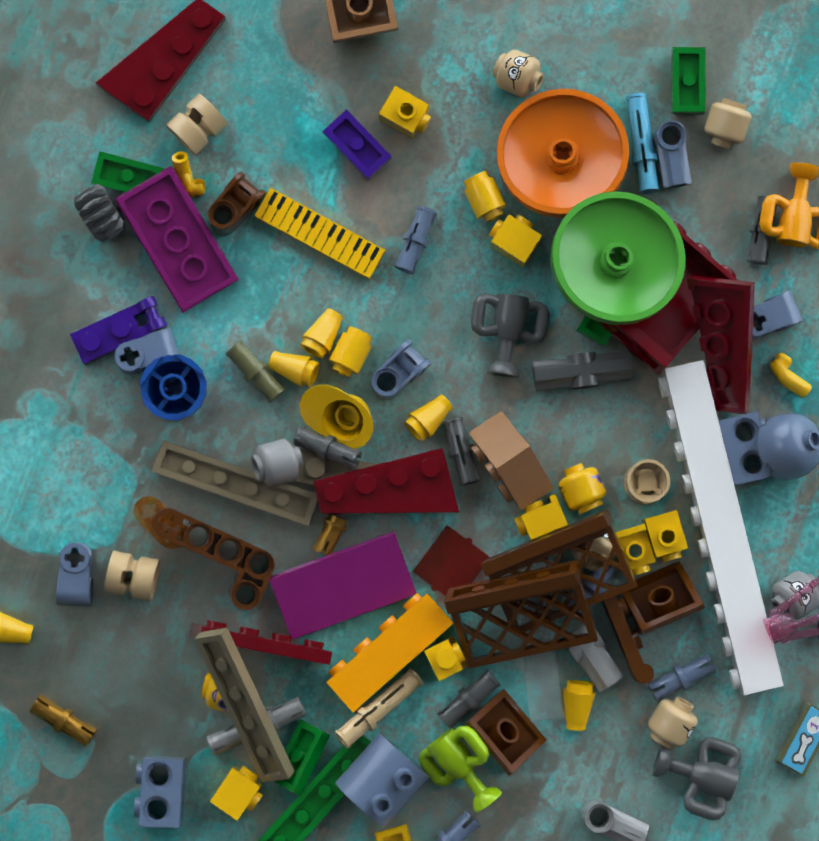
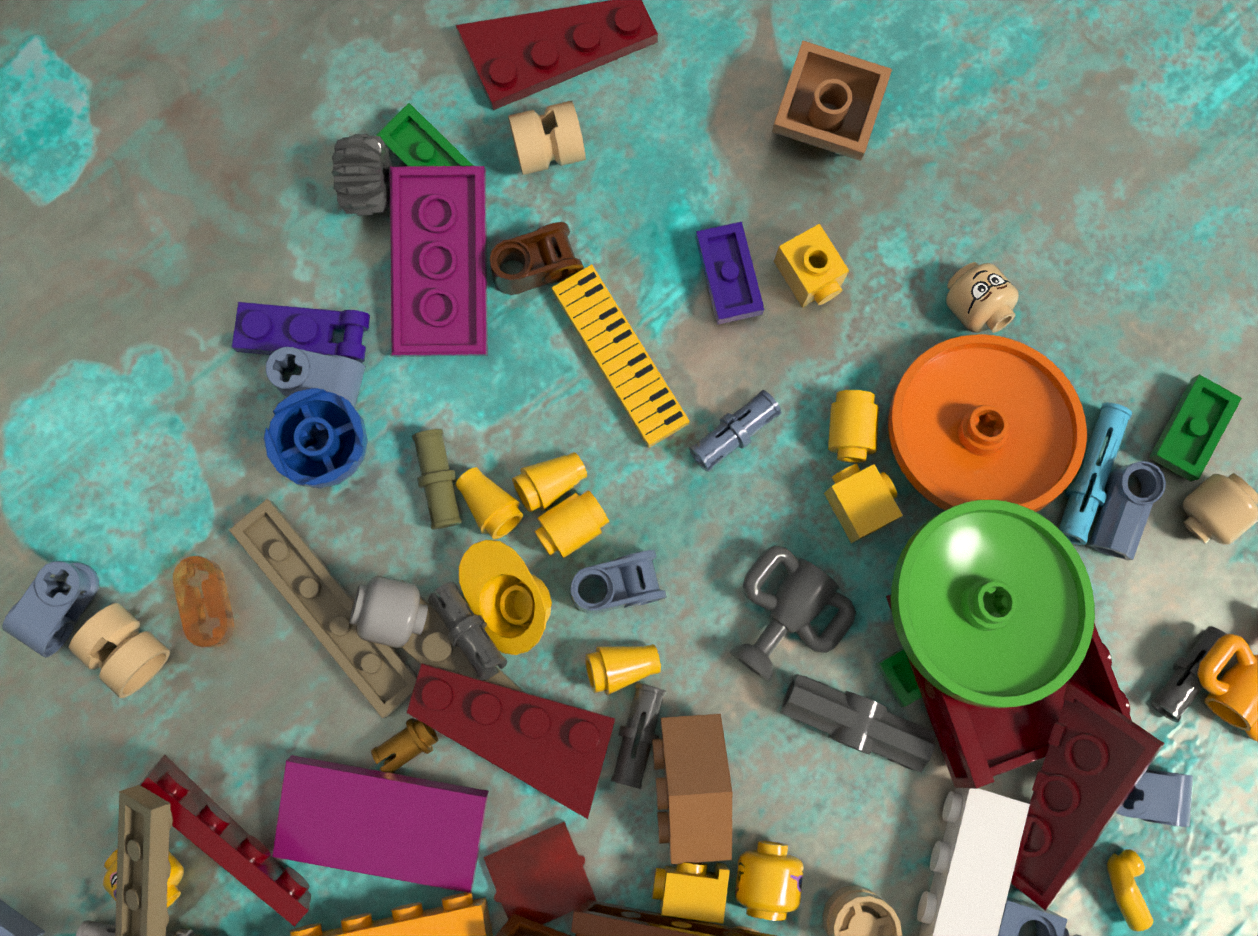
camera: 25 degrees right, 5 degrees down
reddish brown beam [151,507,275,610] -> none
yellow arm [172,151,206,198] -> none

